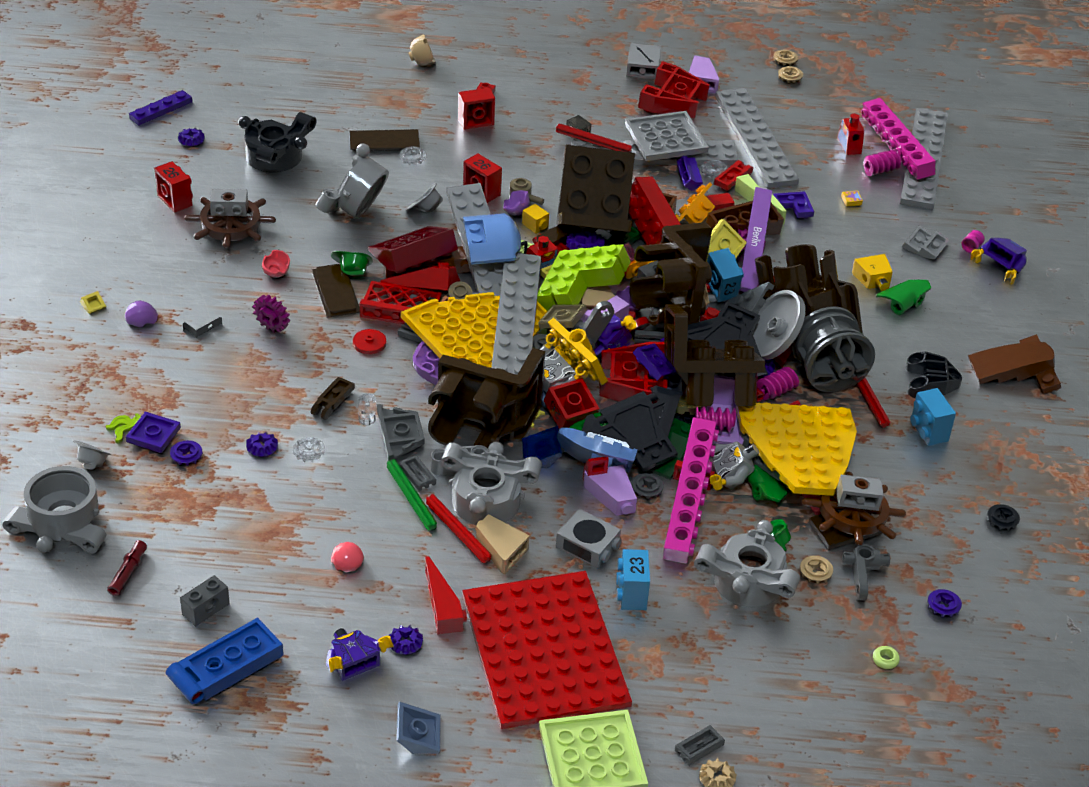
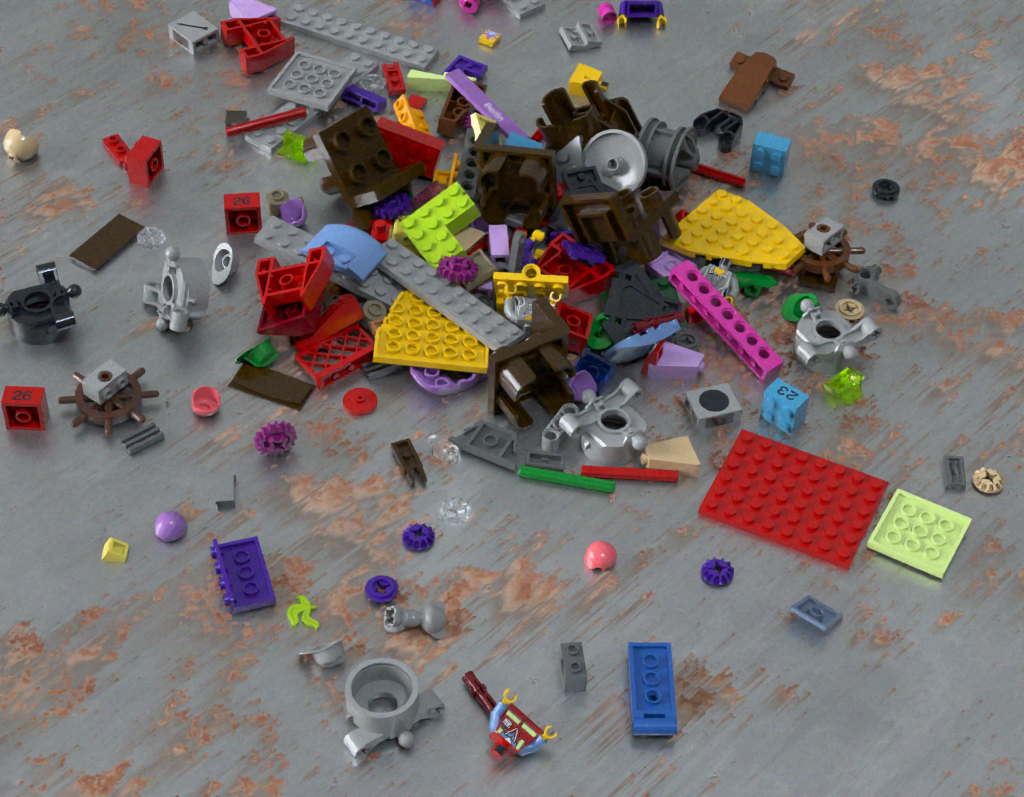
camera: 50 degrees left, 5 degrees up
dark purple plate [125,412,181,453] -> none
torso [326,628,394,681] -> none
red slope [425,556,467,635] -> none
yellow brick [522,204,549,234] -> none
dark pink piece [695,406,736,433] -> none
yellowish green piece [873,646,900,670] -> none
green panel [876,279,931,315] -> none
dark purple gear [927,589,962,618] -> none
none -> dark grey tile [120,422,164,455]
none -> dark purple bracket [210,536,276,614]
none -> red wedge [255,246,335,320]
none -> light grey animal [384,601,447,639]
none -> magenta gear [438,255,479,283]
none -> torso [489,688,558,759]
none -> medium lavender hair [566,370,597,402]
none -> dark red pin [632,311,685,334]
none -> clear neon green slope [823,366,864,405]

